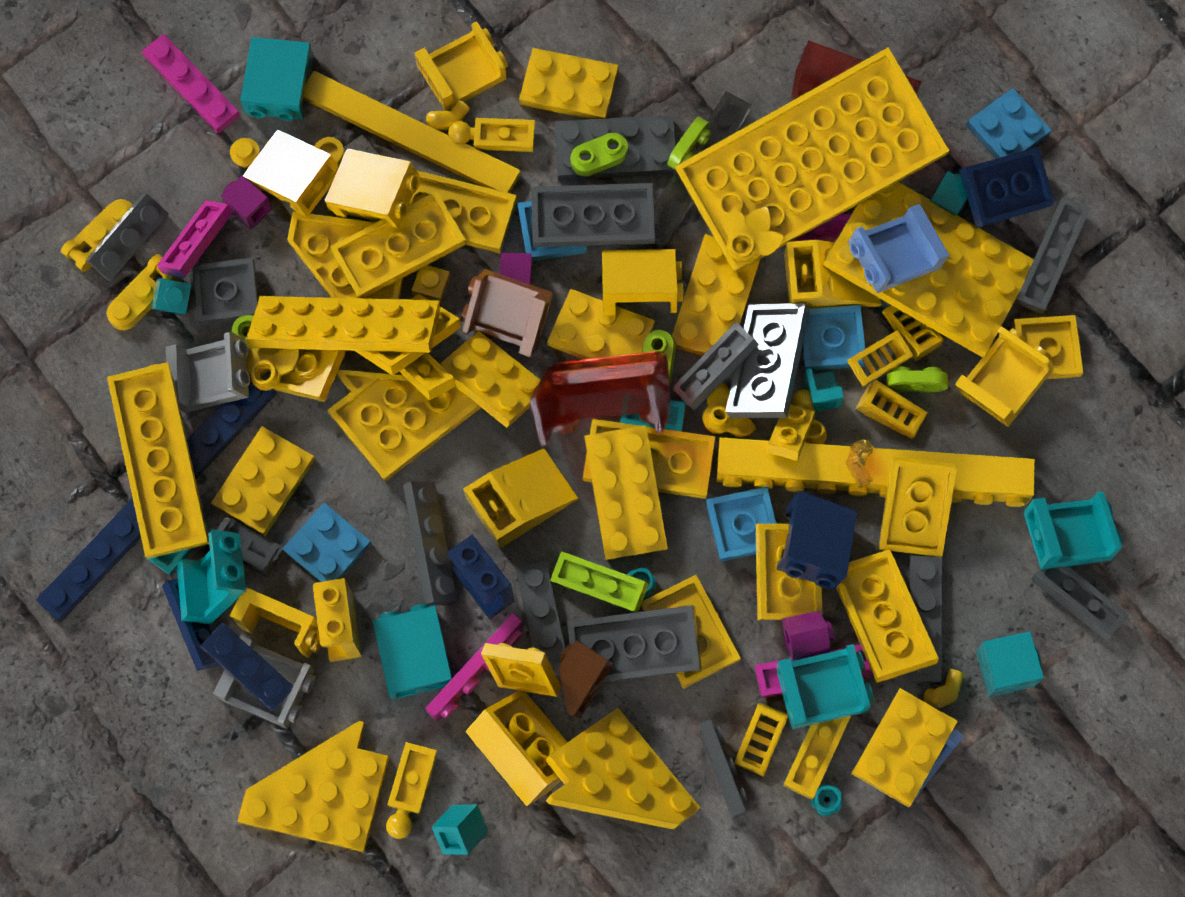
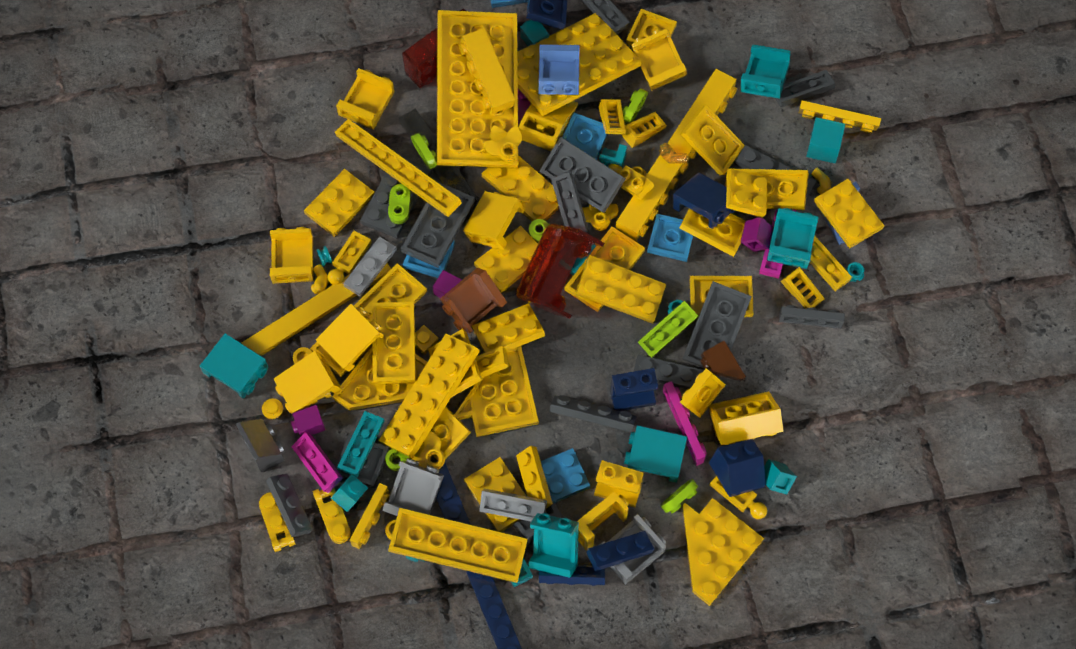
camera: 65 degrees left, 5 degrees down
dark pink plate [141,34,240,134] -> none
yellow slope [463,448,578,549] -> none
yellow wing [545,708,701,830] -> none
yellow slope [882,305,944,361] -> none
none -> flat silver slope [236,419,285,473]
none -> teal bush [316,246,332,266]
none -> yellow plate [335,119,462,217]
none -> yellow panel [336,68,395,130]
none -> teal plate [337,411,385,478]
none -> light grey plate [343,236,397,297]
none -> yellow plate [350,483,390,549]
none -> yellow brick [459,28,515,114]
none -> light grey plate [479,489,547,521]
none -> yellow plate [516,446,553,508]
none -> lime plate [660,479,698,513]
none -> dark blue slope [709,439,766,497]
none -> yellow plate [726,168,767,218]
none -> yellow plate [798,100,881,133]

